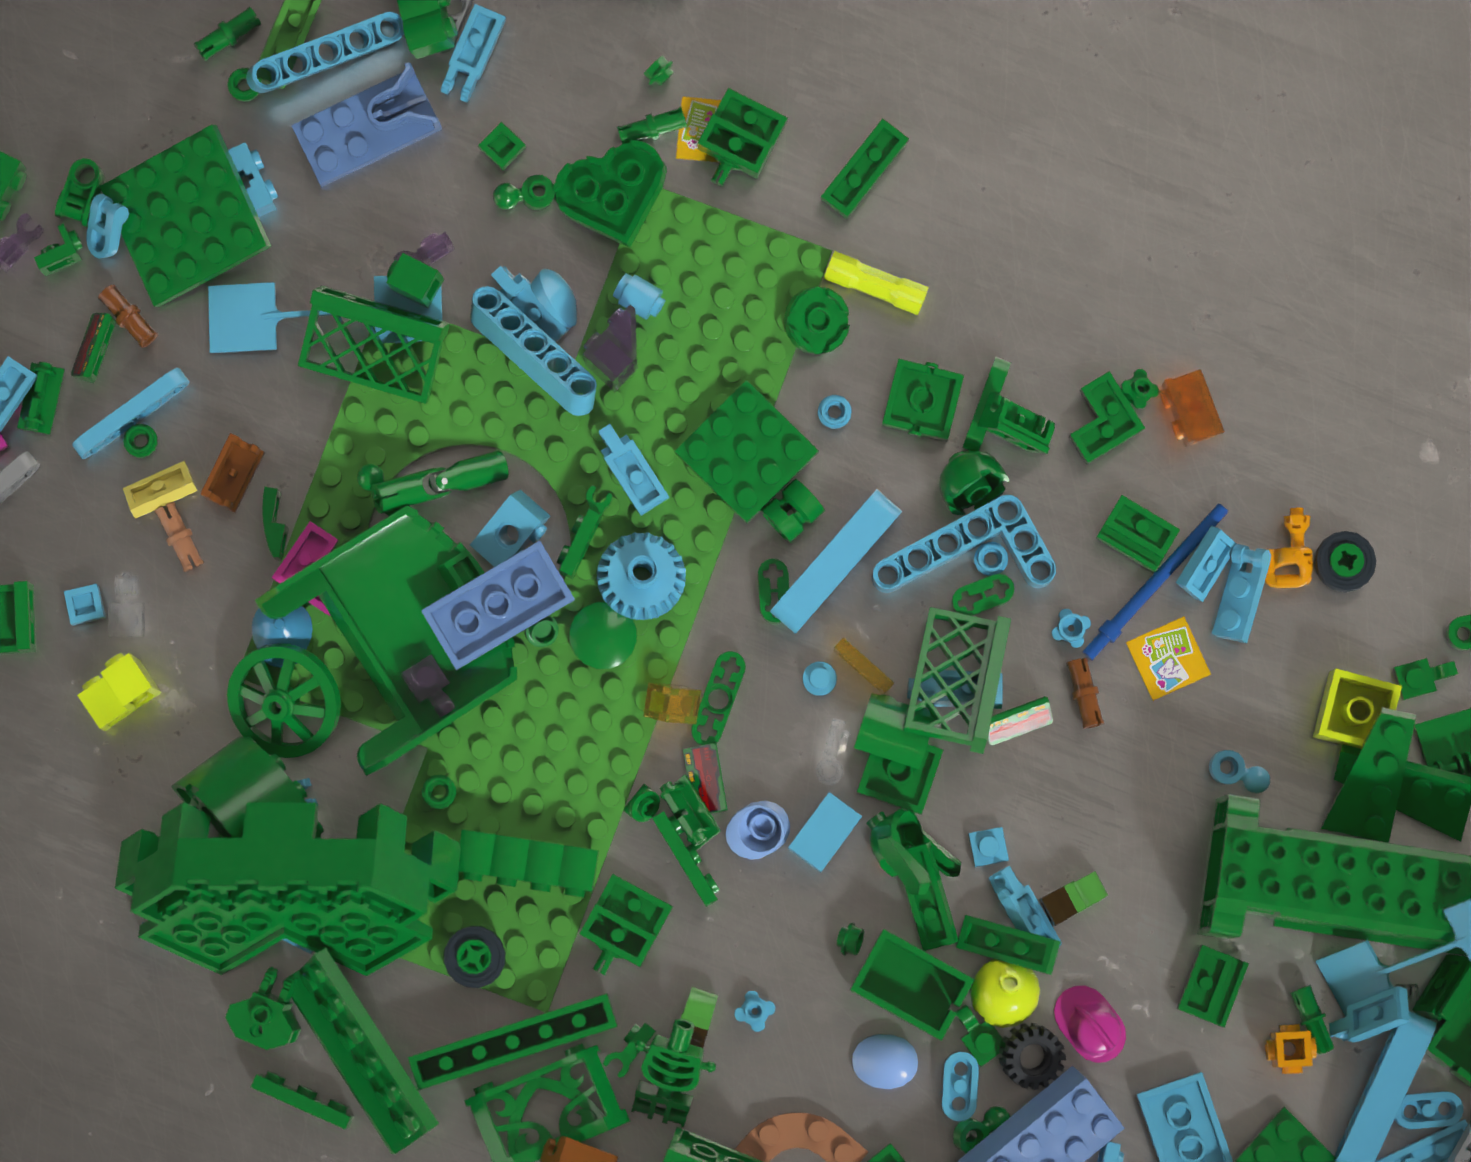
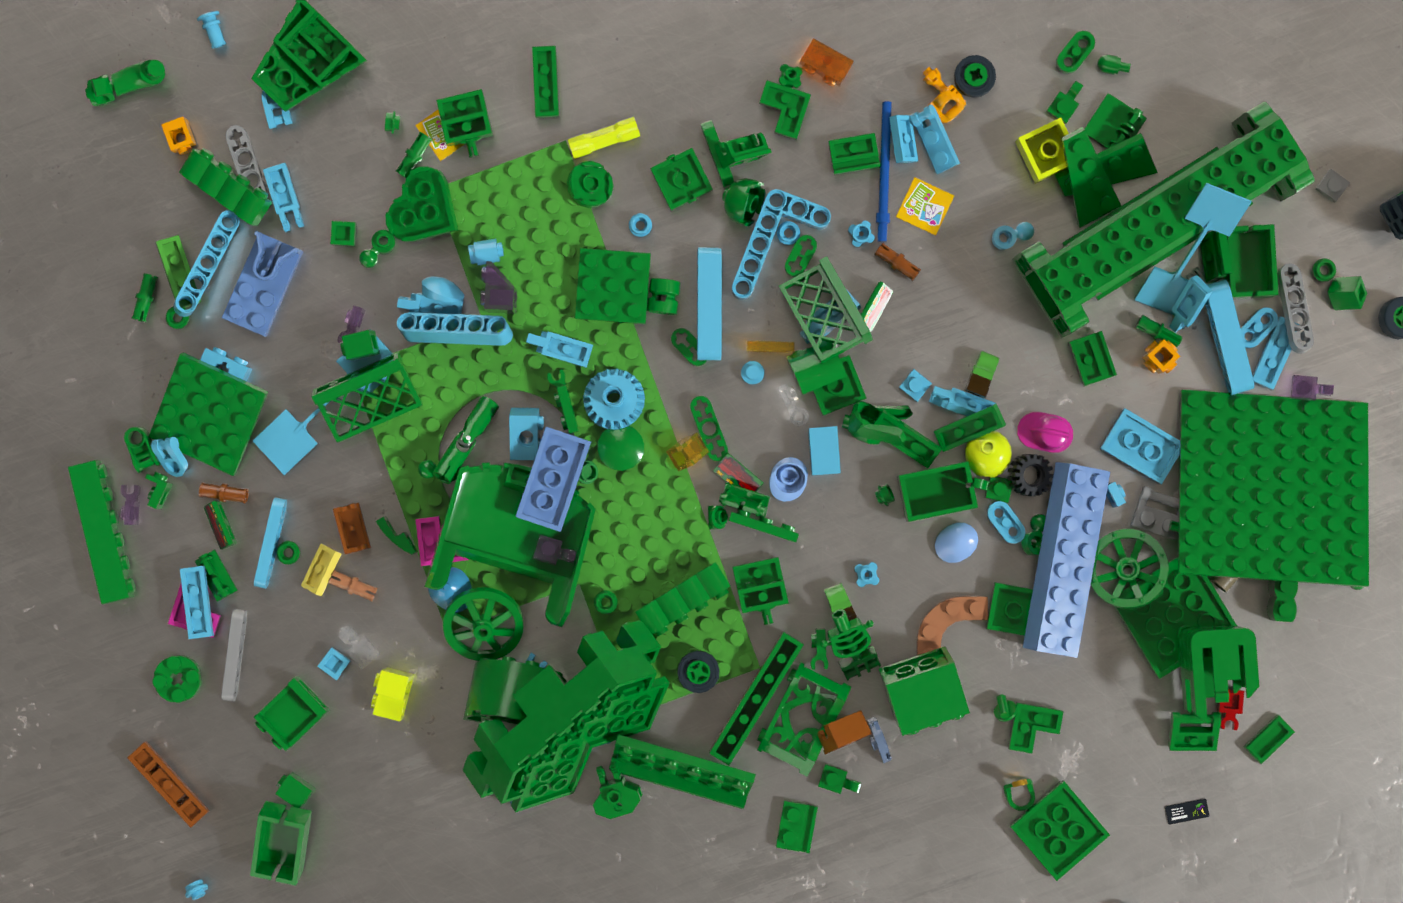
camera: 35 degrees left, 5 degrees up
green plate [251,1071,354,1130] -> none

